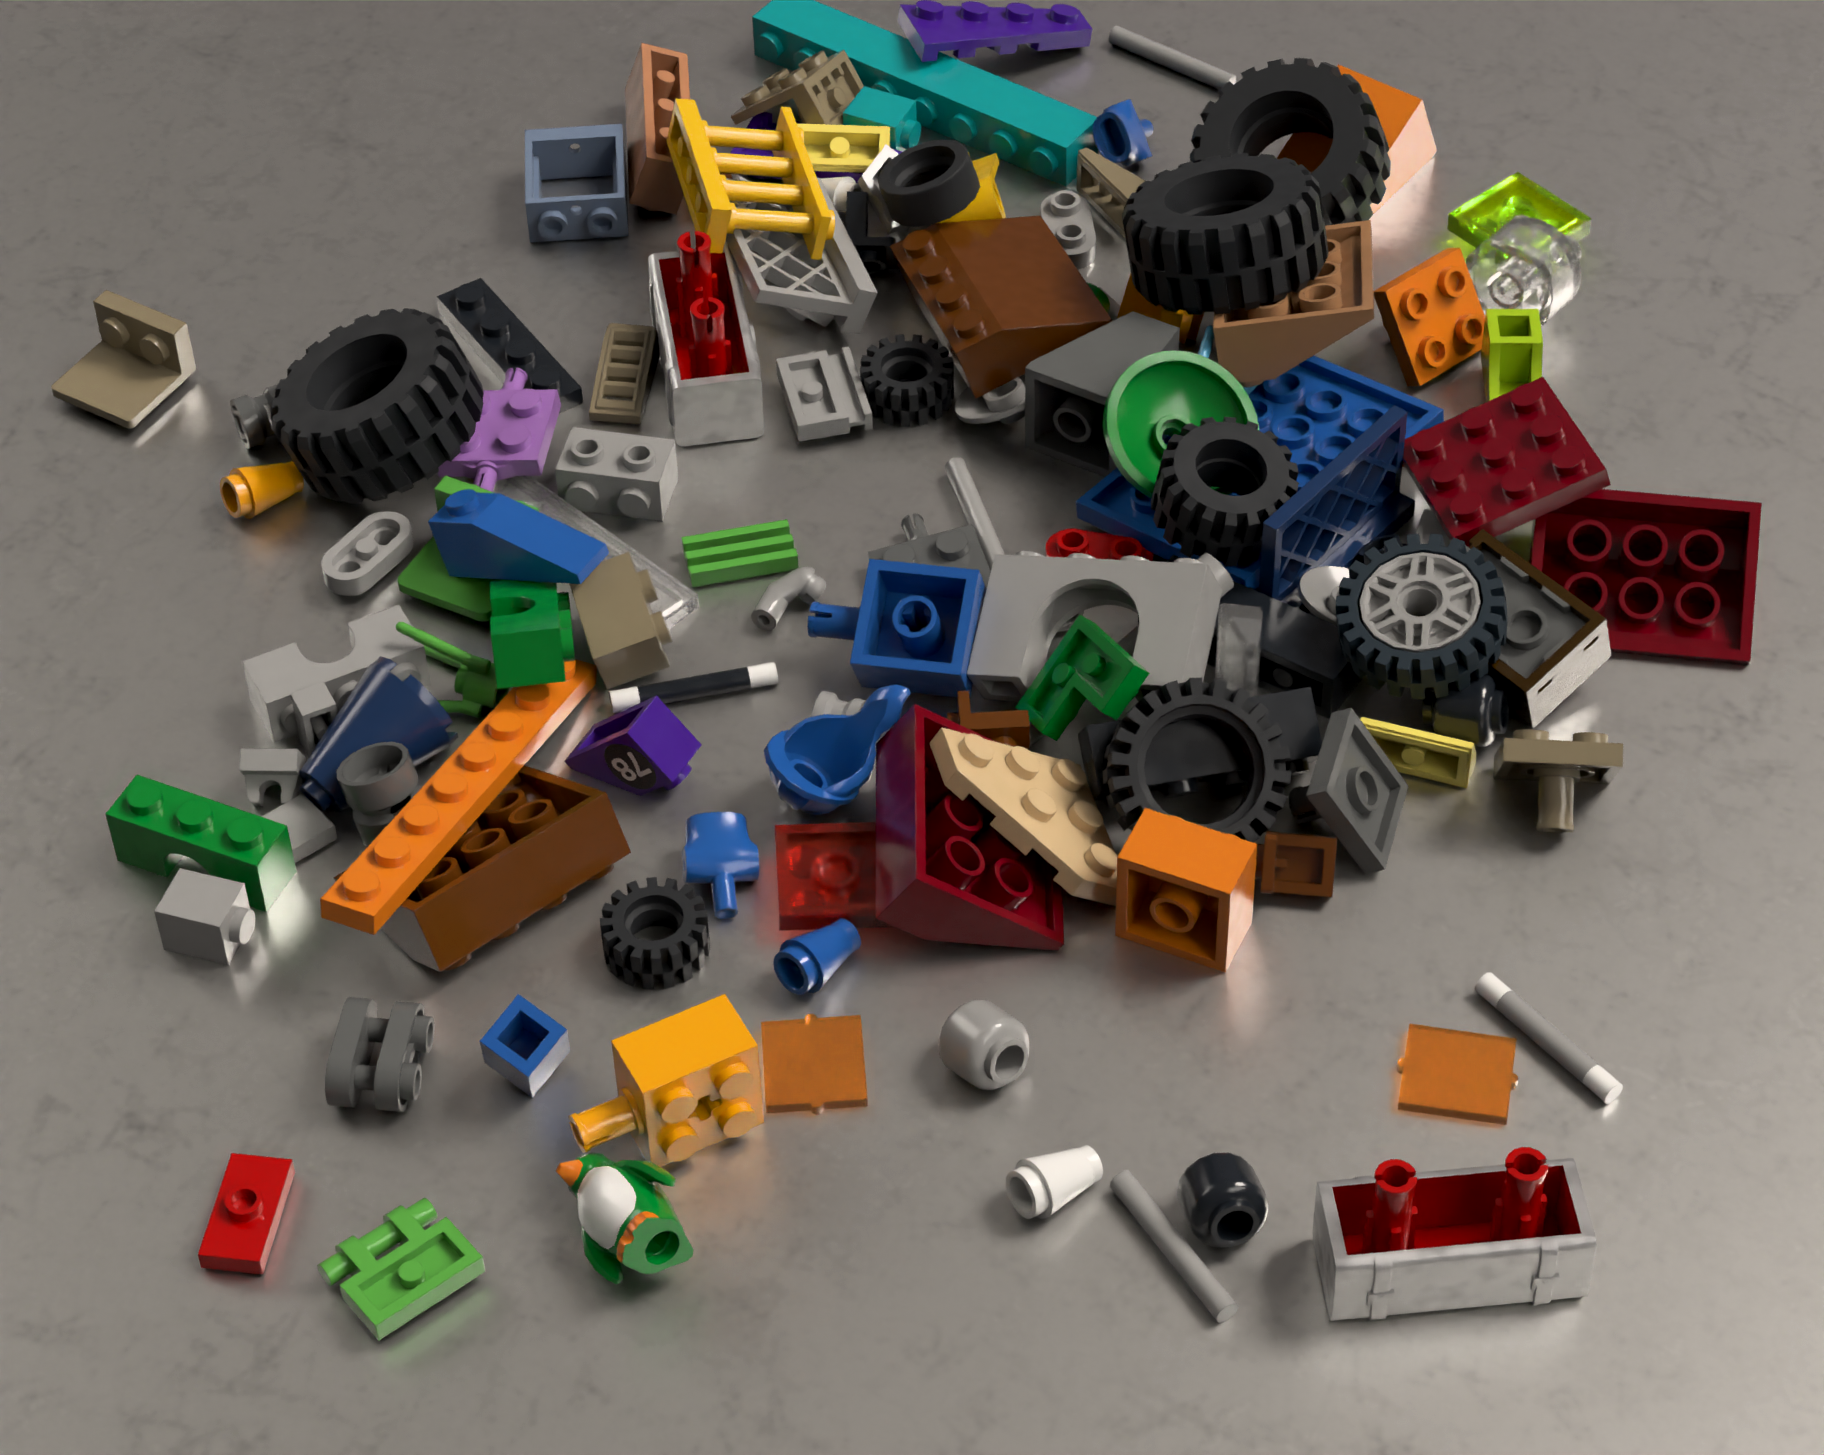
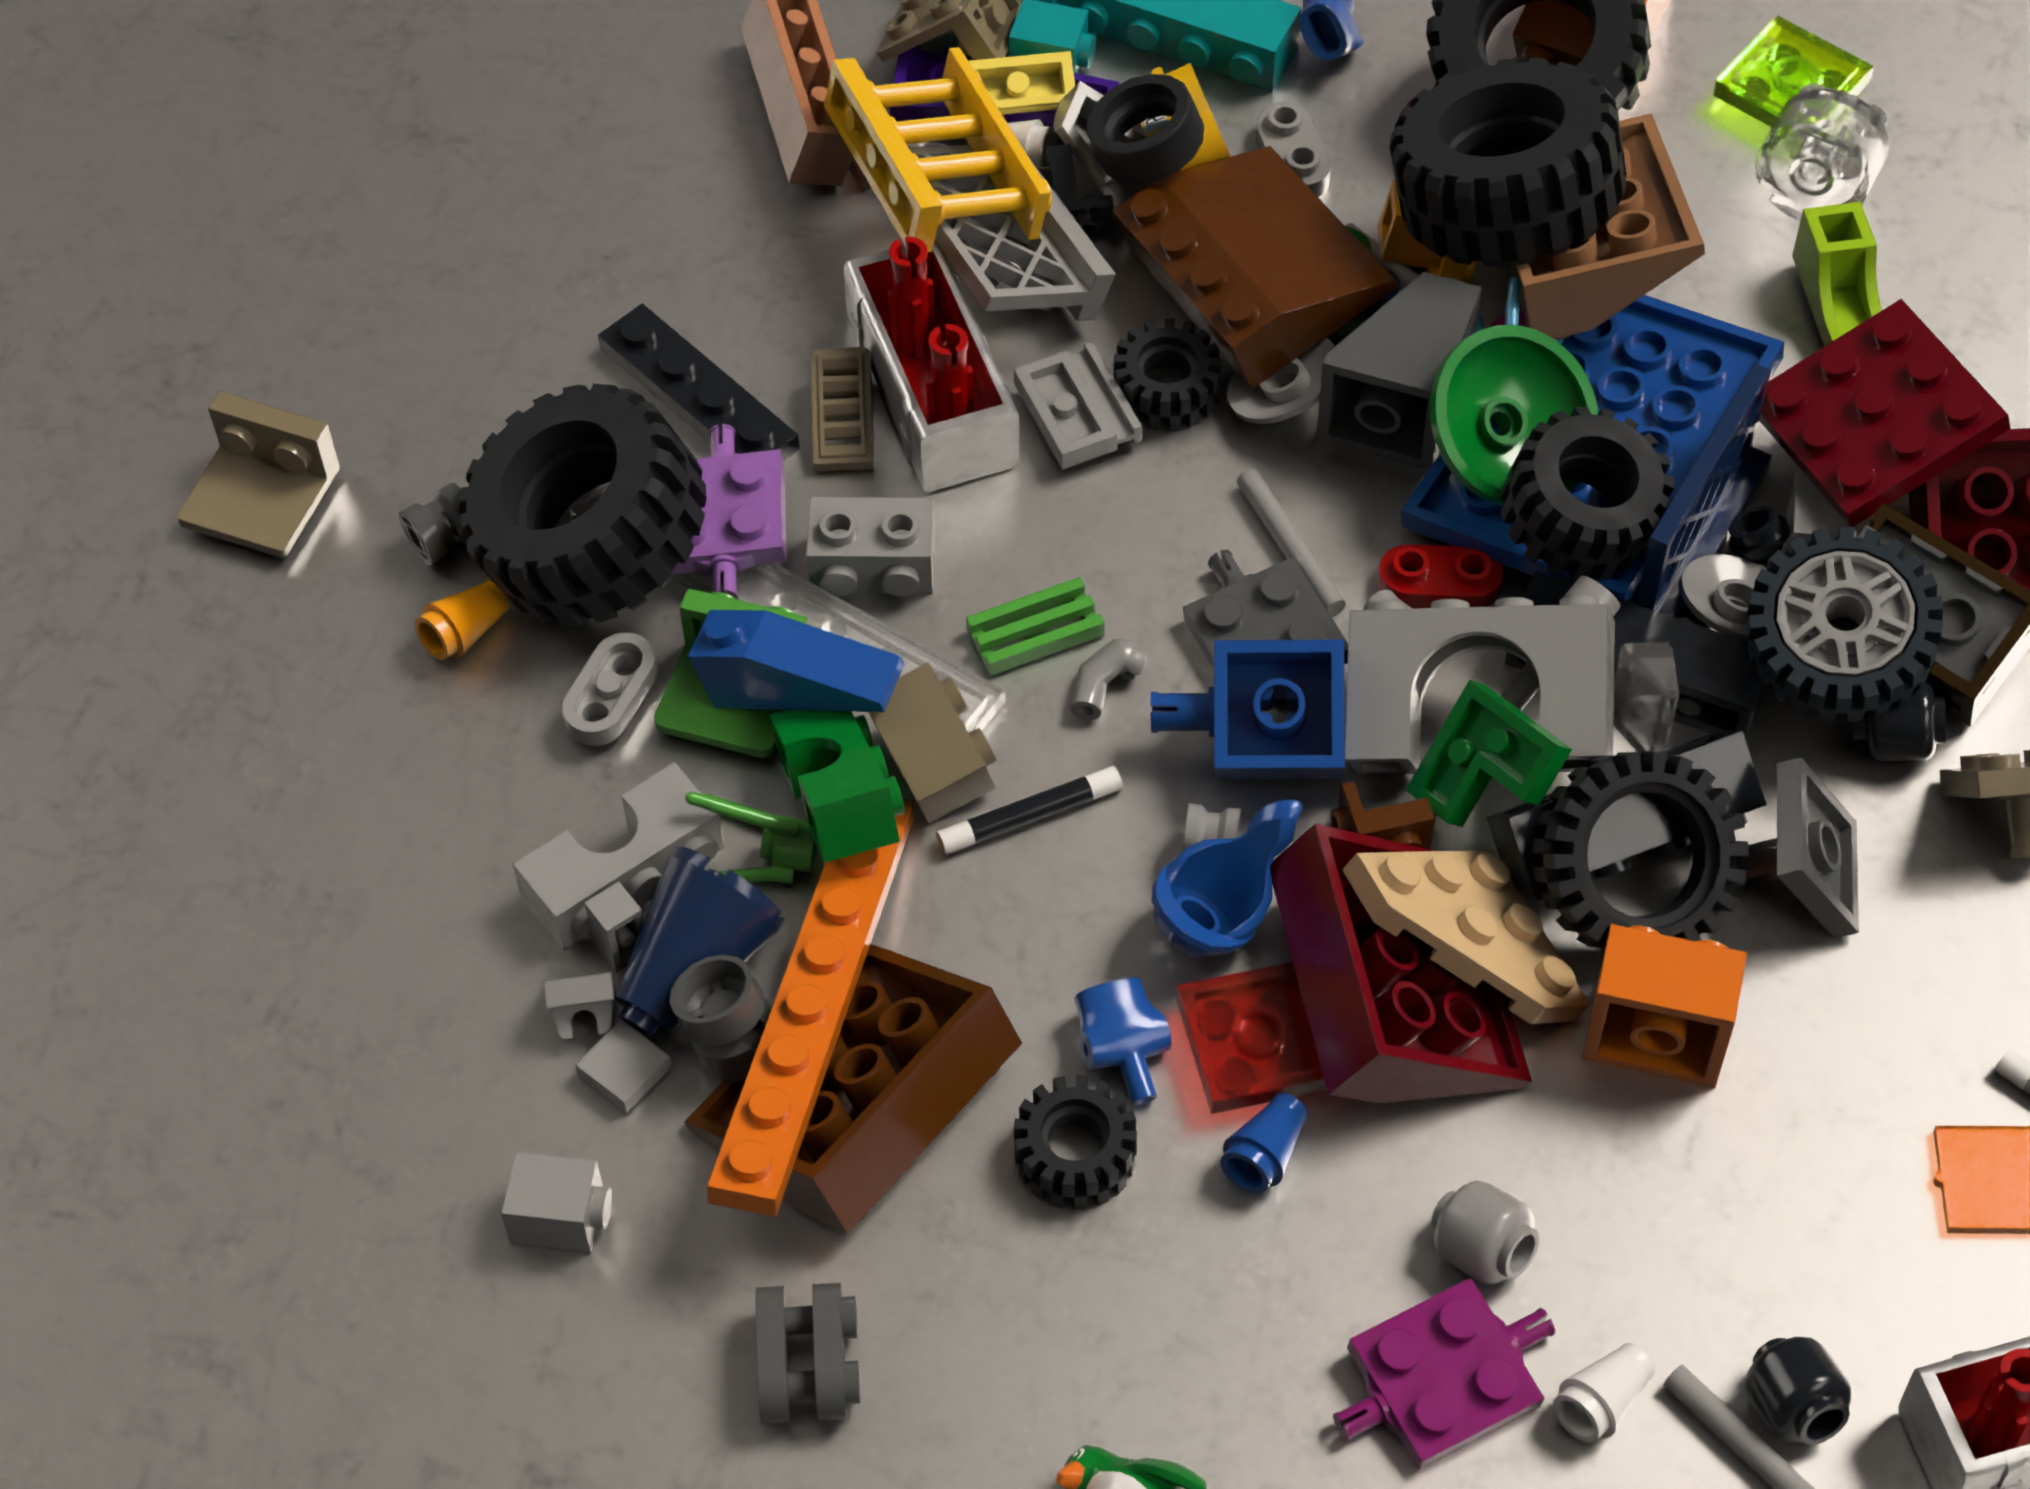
camera: 10 degrees left, 10 degrees up
green arch [105,775,297,913] -> none
blue brick [479,994,570,1098] -> none
sand blue window [525,124,629,242] -> none
dark purple slope [564,695,702,796] -> none
light orange brick [568,994,764,1167] -> none
clear orange piece [761,1014,868,1115] -> none
dark tan slope [1076,148,1145,238] -> none
reddish brown bracket [1255,831,1337,897] -> none
light yellow slope [1360,717,1477,788] -> none
orange plate [1374,248,1485,387] -> none
none -> magenta plate [1333,1278,1555,1470]

